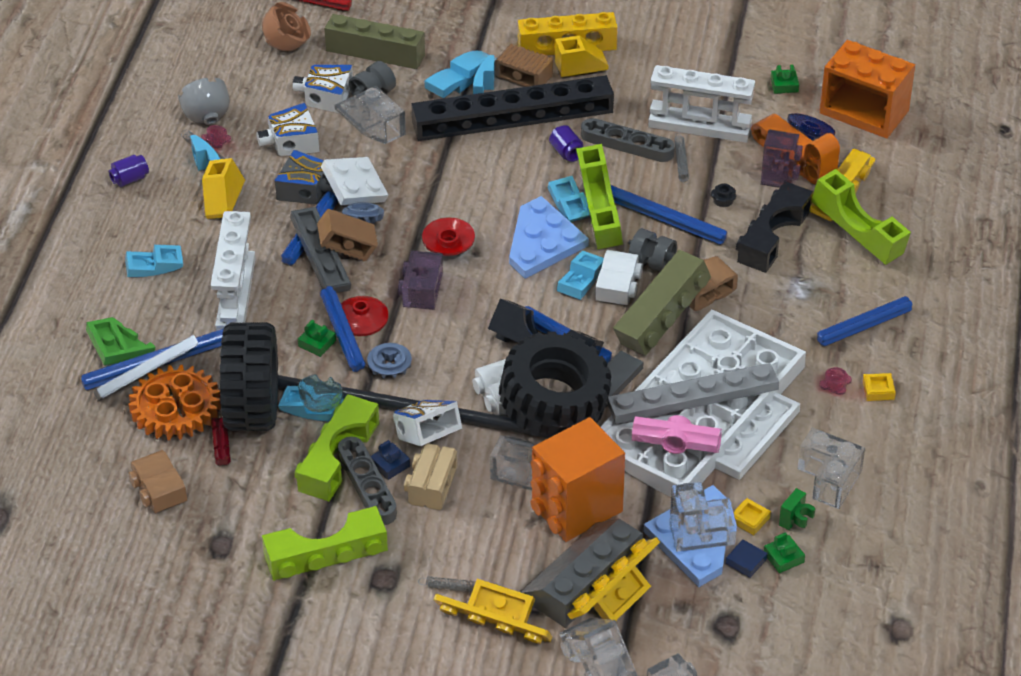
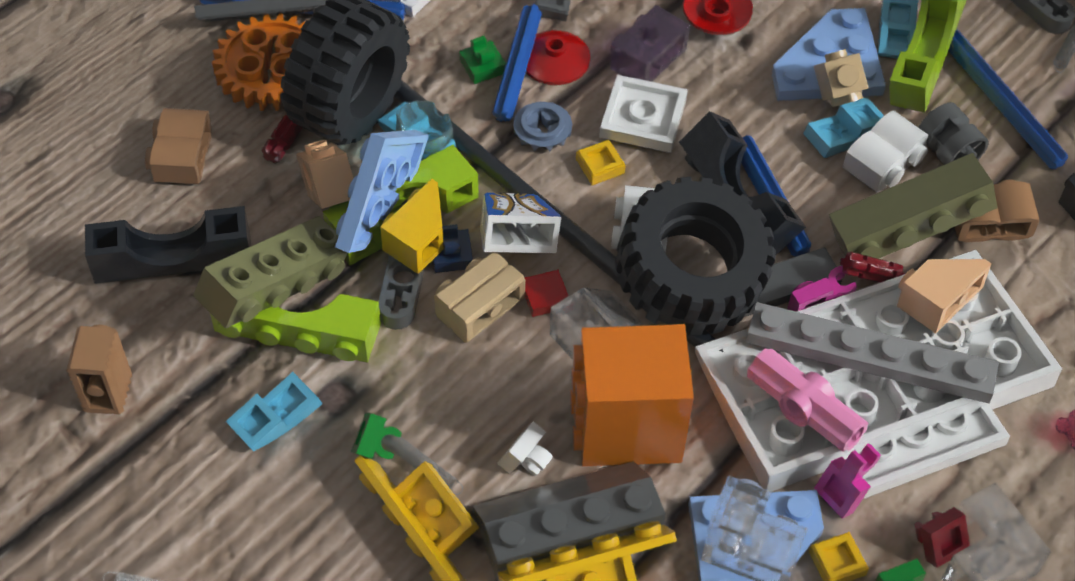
camera: 30 degrees right, 10 degrees up
none -> medium nougat brick [66,325,132,414]
none -> black arch [85,206,251,284]
none -> olive brick [193,216,348,329]
none -> medium azure slope [226,372,323,451]
none -> light nougat brick [296,140,353,209]
none -> light blue plate [335,130,429,253]
none -> green tile [351,413,402,459]
none -> yellow slope [380,179,444,274]
none -> white tile [497,421,553,476]
none -> red tile [525,269,570,317]
none -> yellow tile [576,139,626,185]
none -> white plate [599,75,688,153]
none -> dark pink plate [787,266,857,312]
none -> tan brick [814,49,869,107]
none -> dark pink plate [814,443,881,519]
none -> dark red axle [840,252,906,283]
none -> light nougat slope [897,259,992,334]
none -> dark red tile [914,507,971,568]

